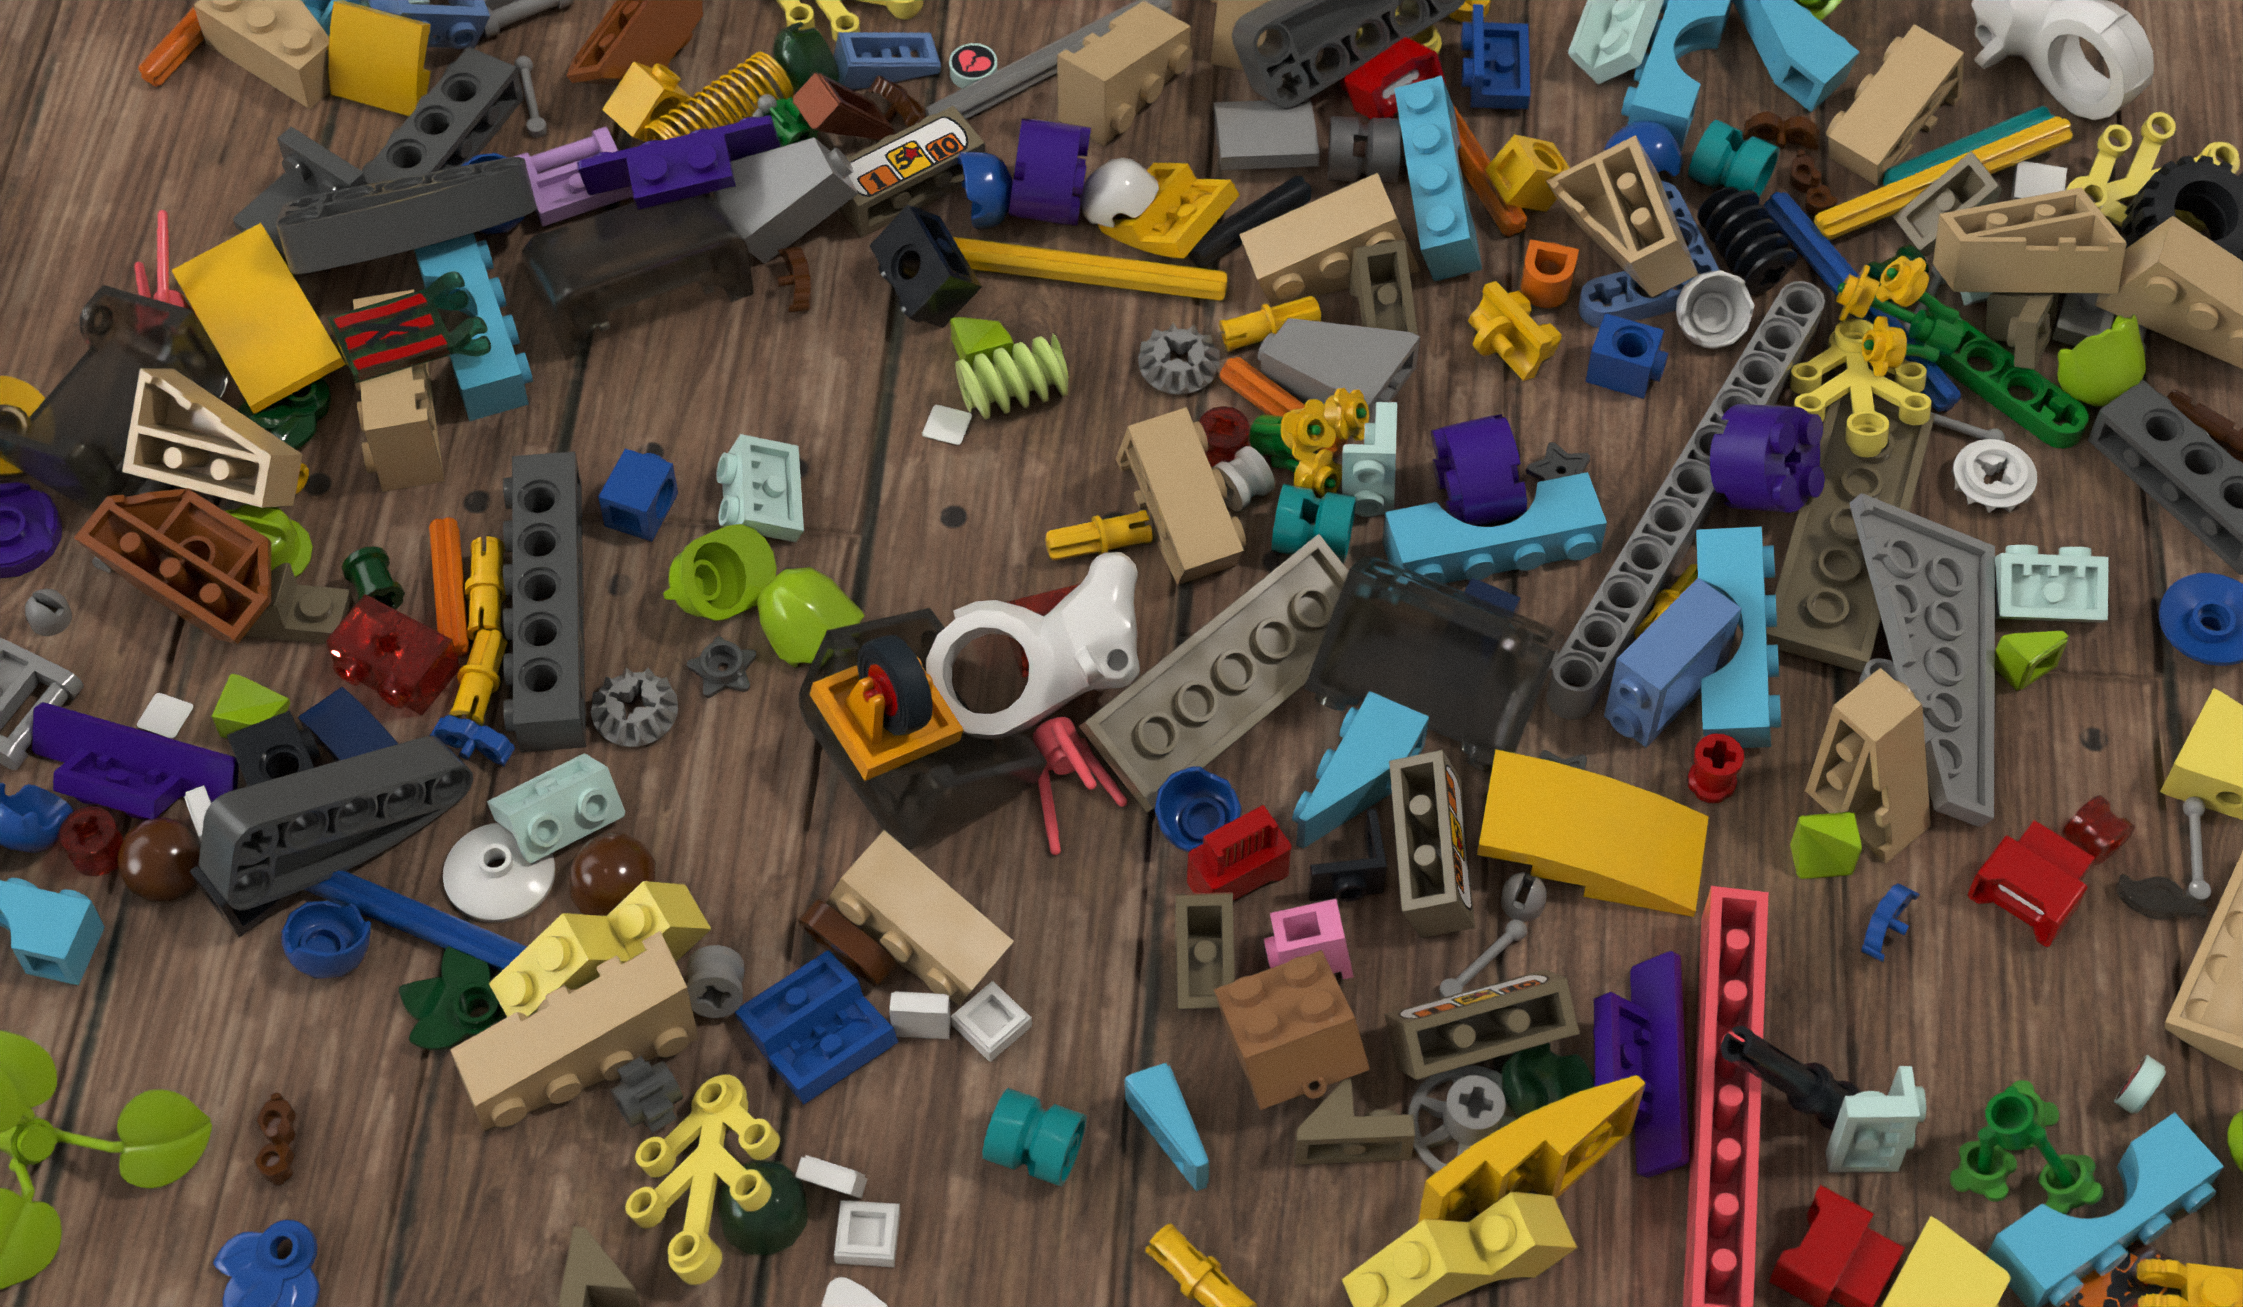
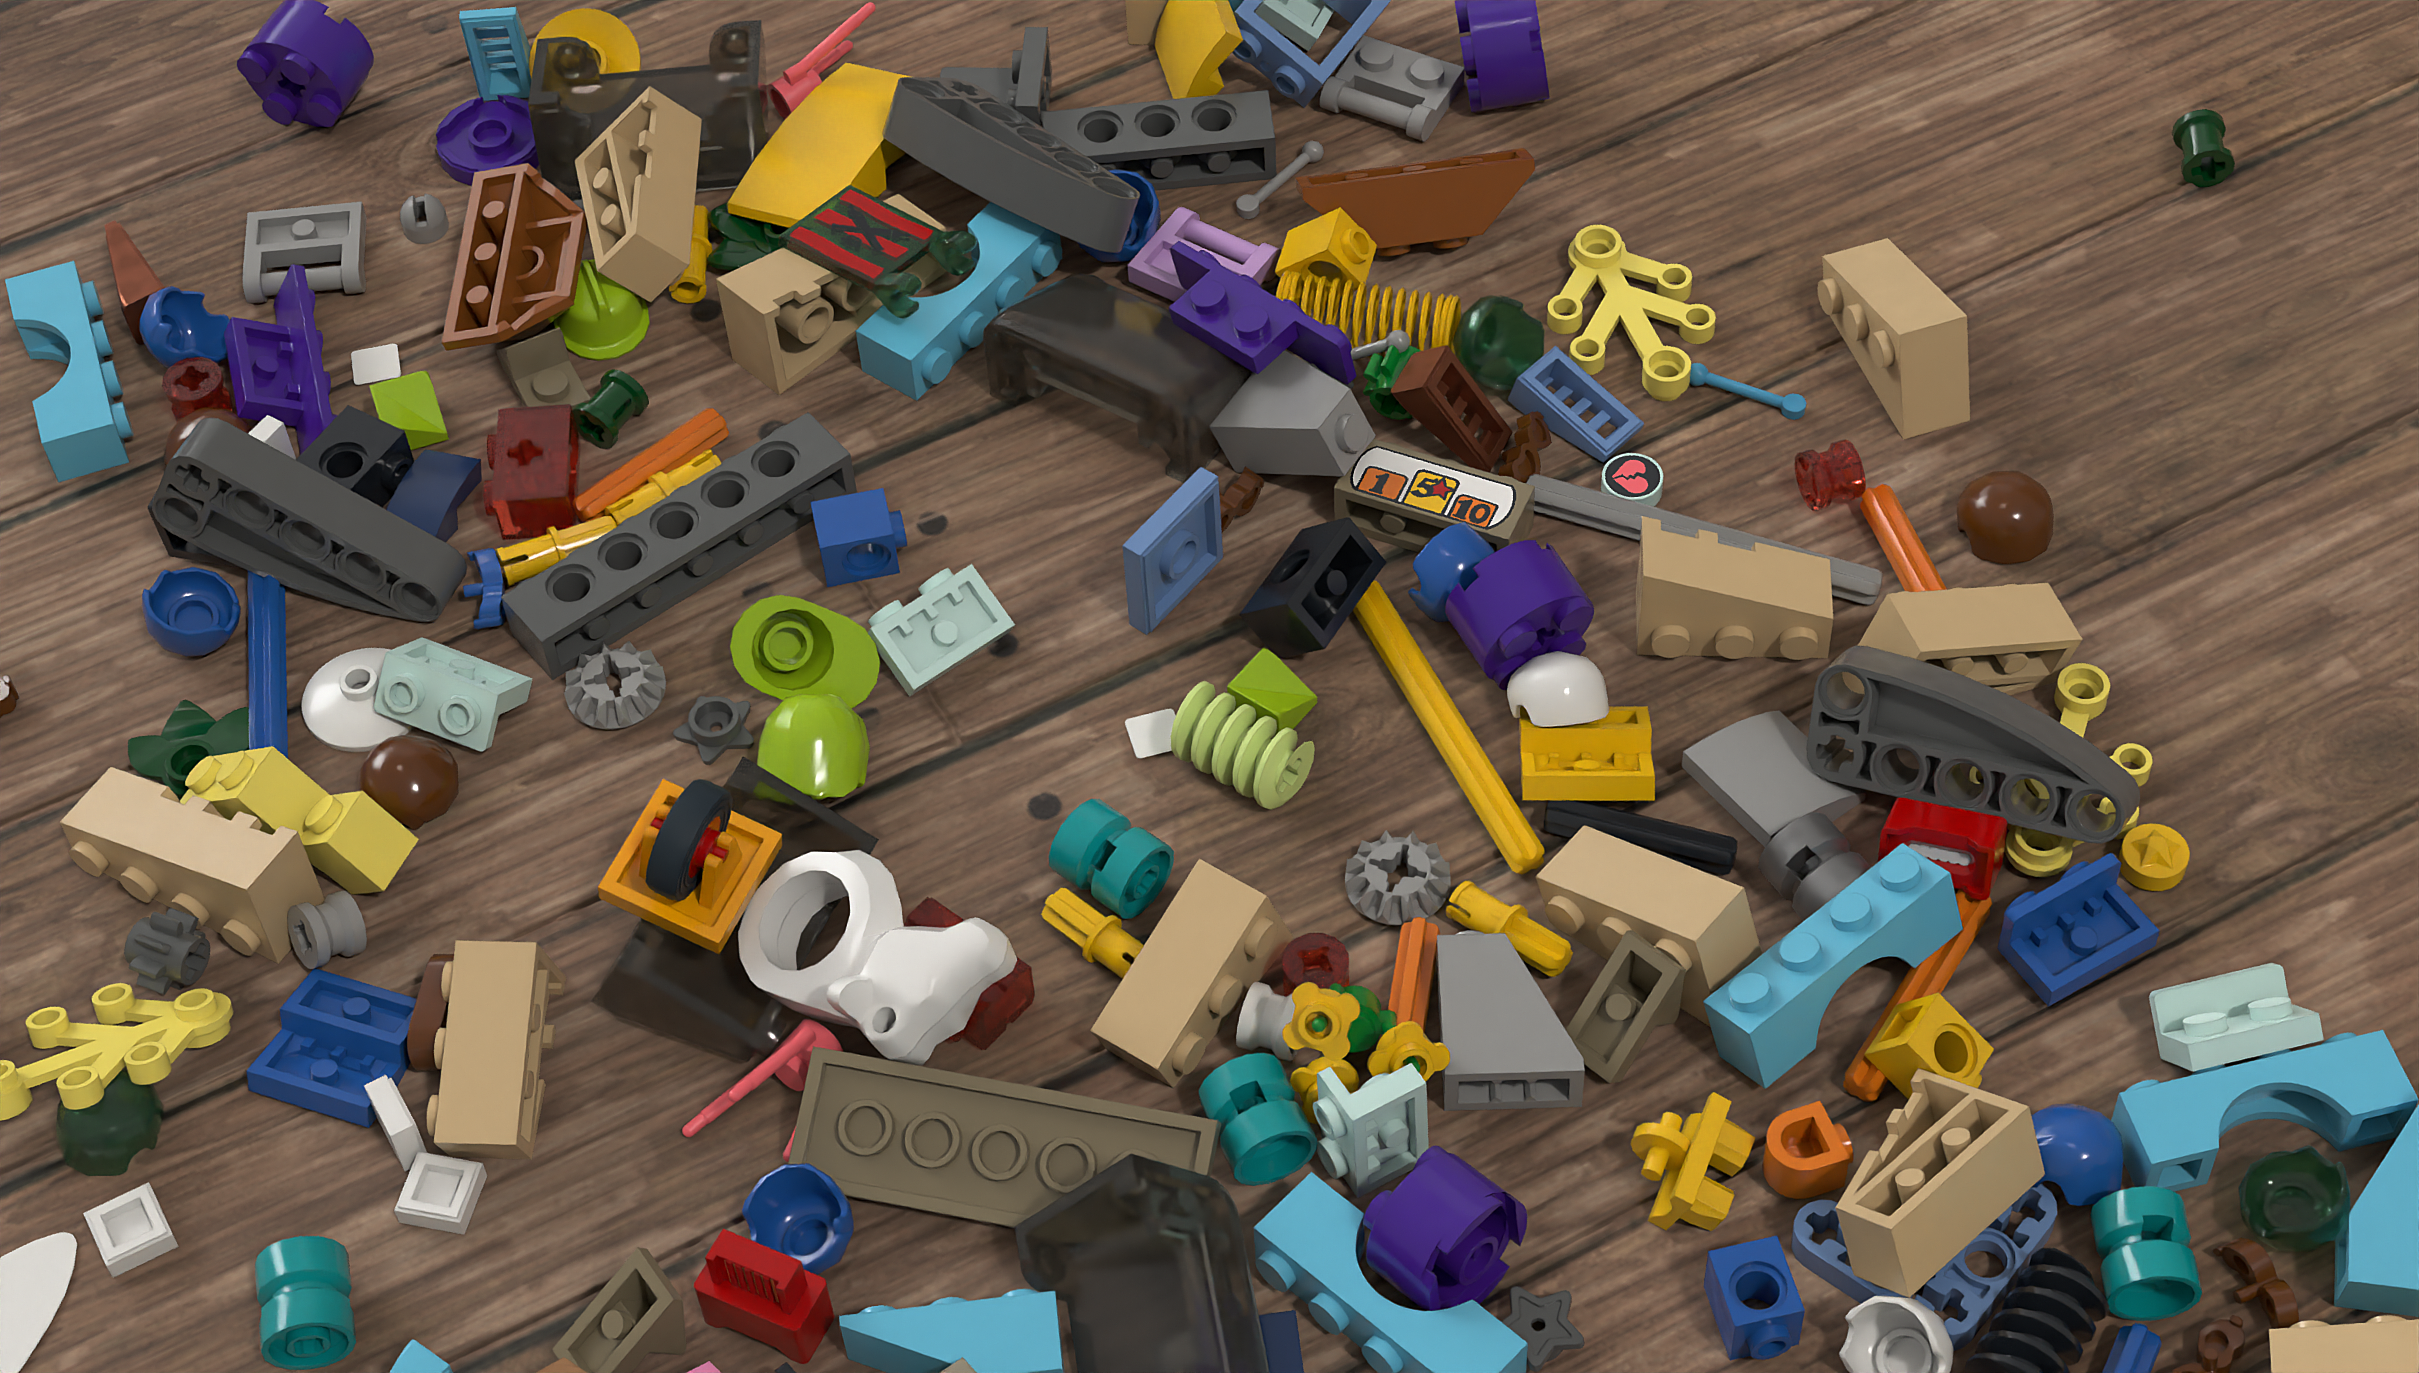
camera: 60 degrees right, 5 degrees down
white tile [795,1155,868,1198] -> none
none -> teal wheel [1049,799,1174,919]
none -> medium blue tile [1122,467,1223,635]
none -> clear green hair [2238,1146,2351,1252]

